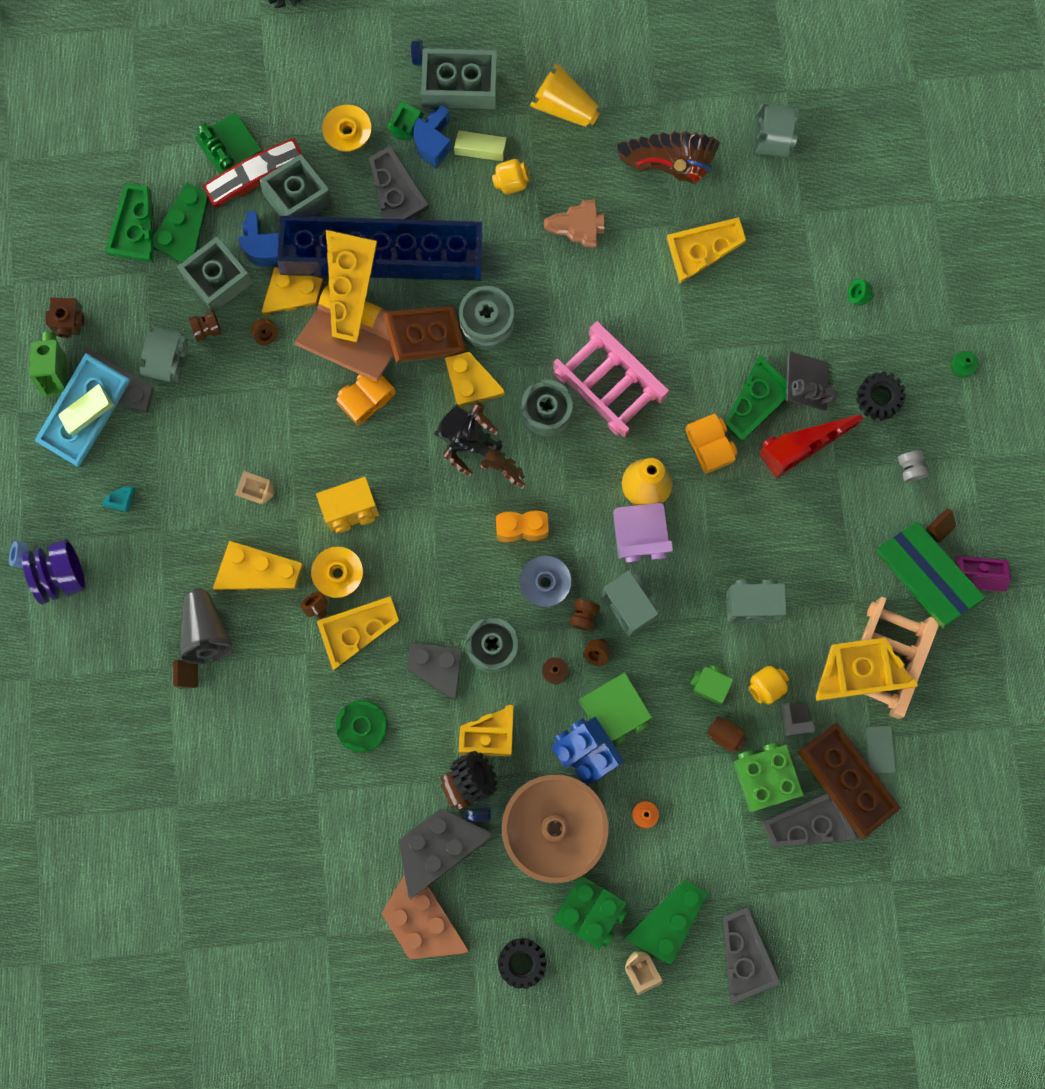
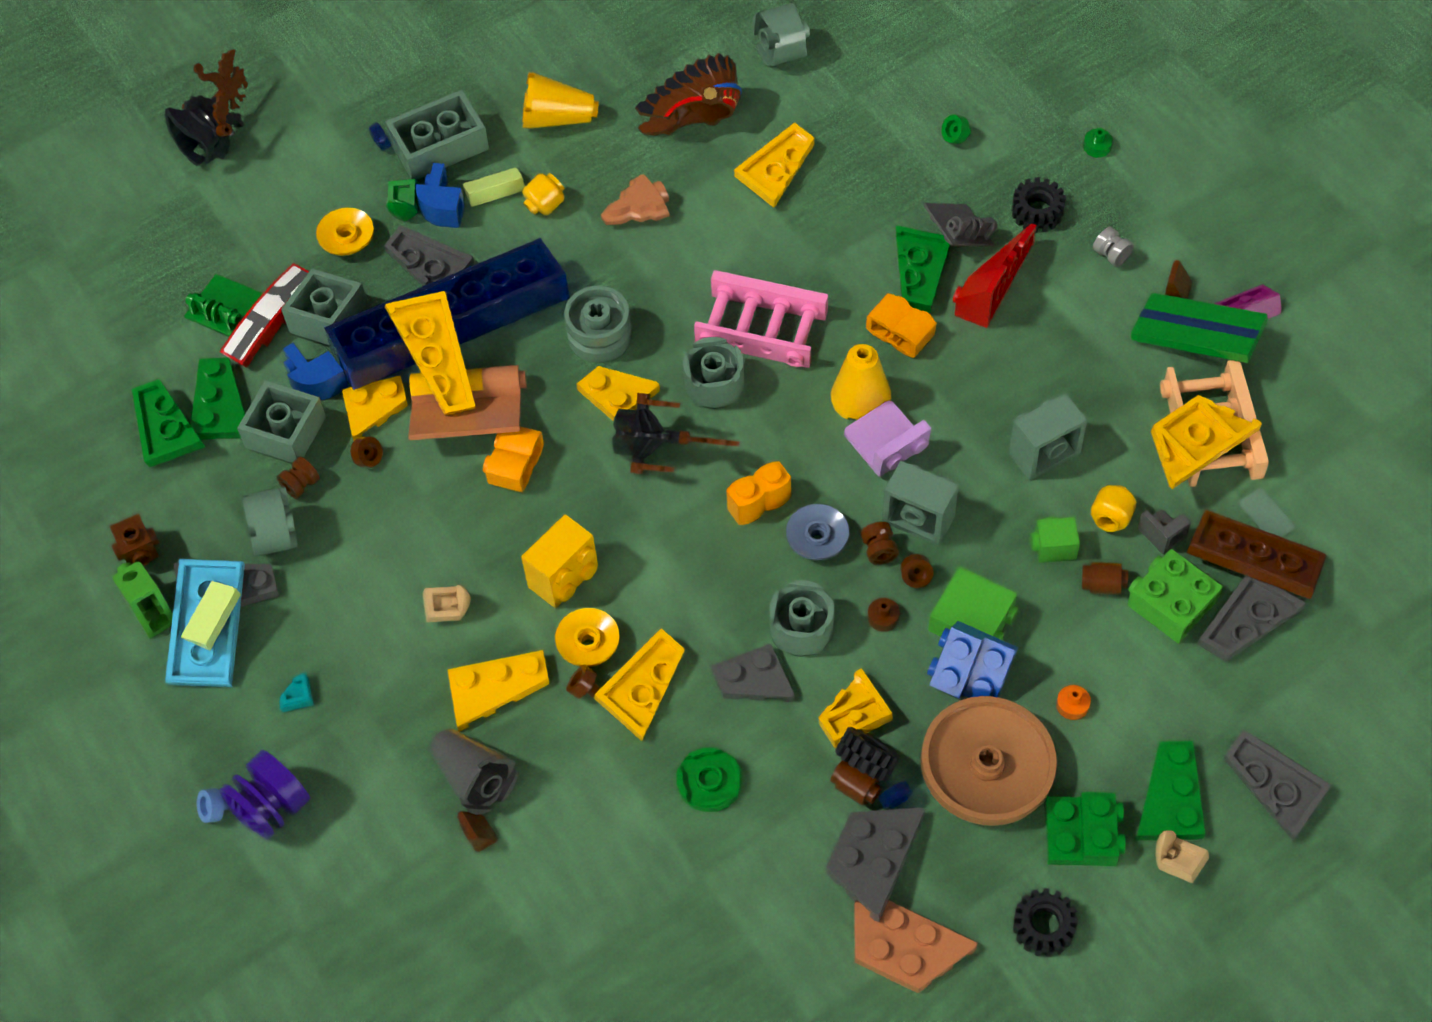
camera: 25 degrees left, 20 degrees down
dark orange tile [383,305,466,362] -> none

